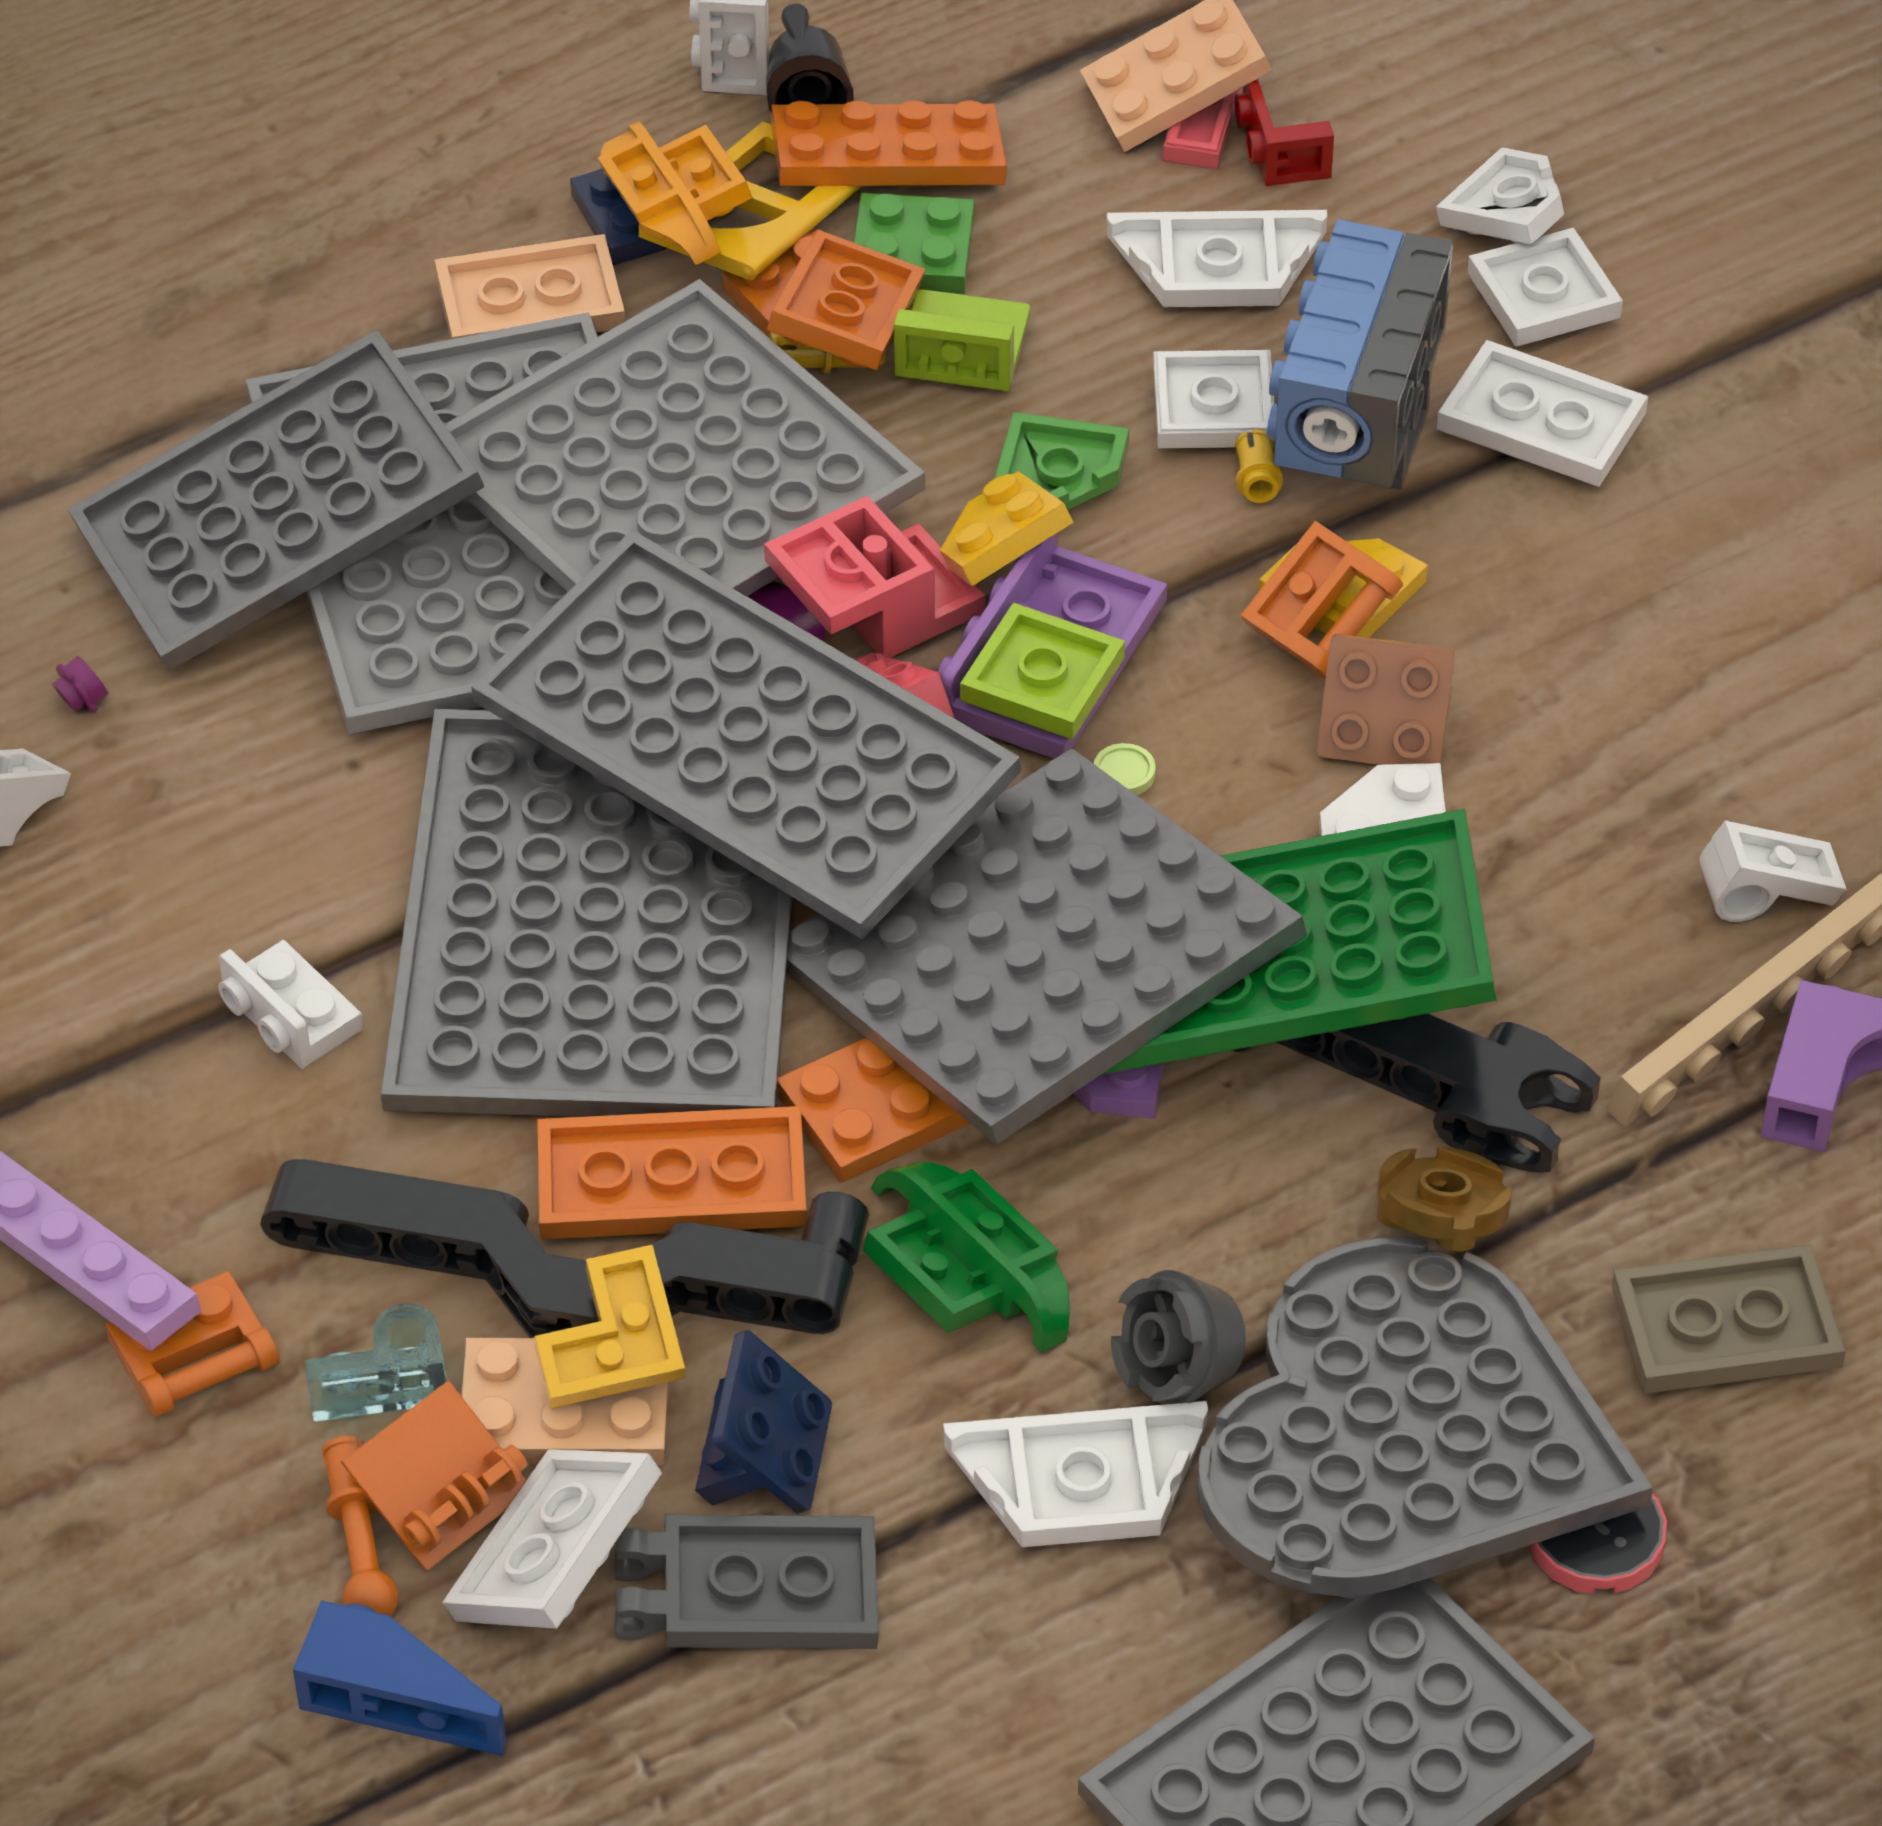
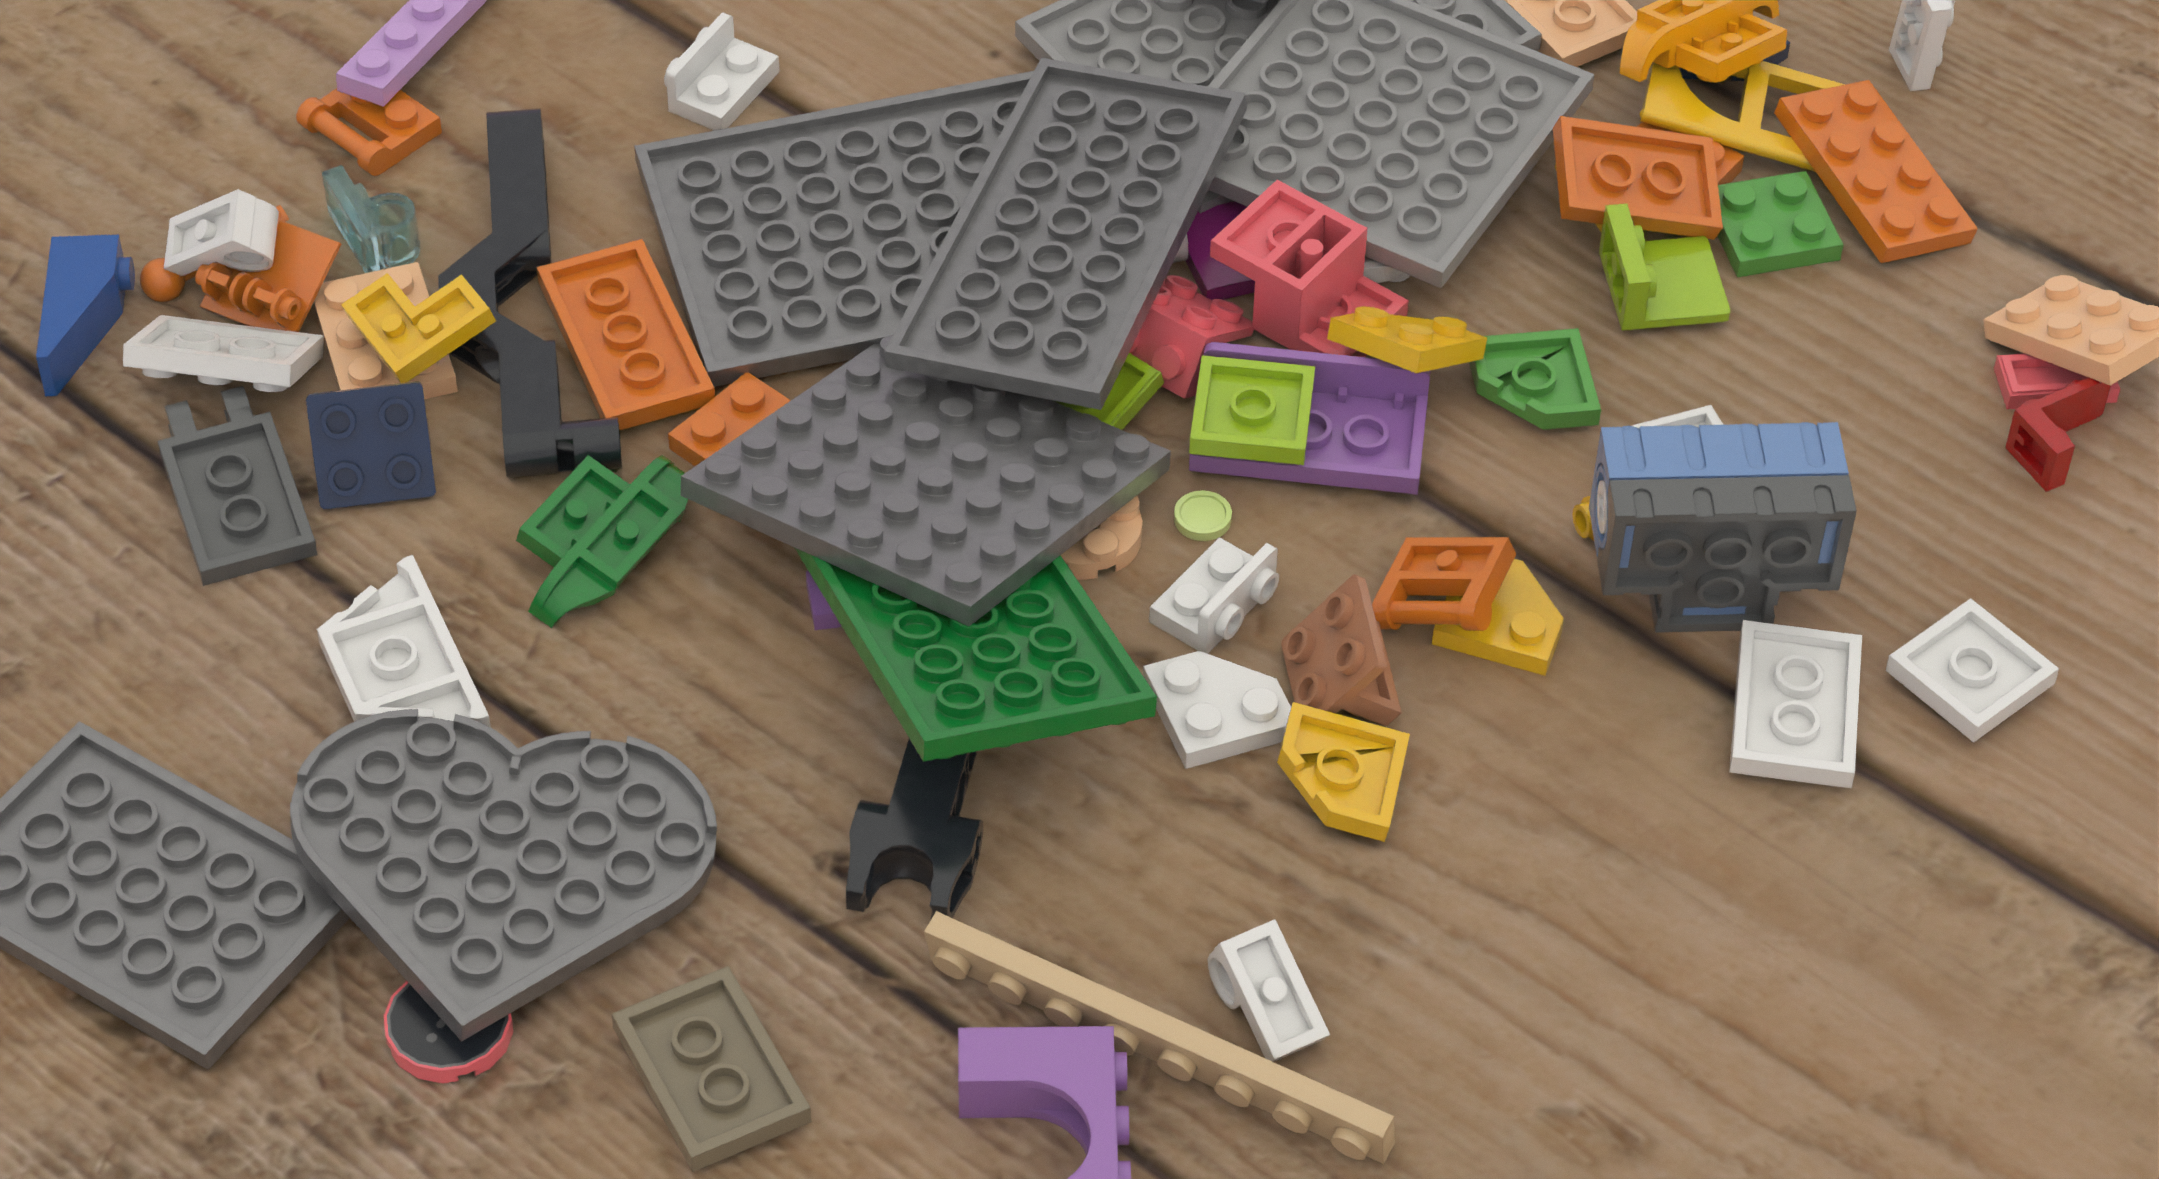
camera: 70 degrees right, 0 degrees up
black hat [766,3,854,112] -> none
white wing [1106,210,1327,307] -> none
dark grey cone [1111,1270,1246,1405] -> none
pearl gold plate [1376,1147,1512,1252] -> none
white plate [1436,147,1564,245] -> none
none -> white plate [164,189,279,276]
none -> white bracket [1149,537,1279,654]
none -> yellow plate [1277,702,1410,842]

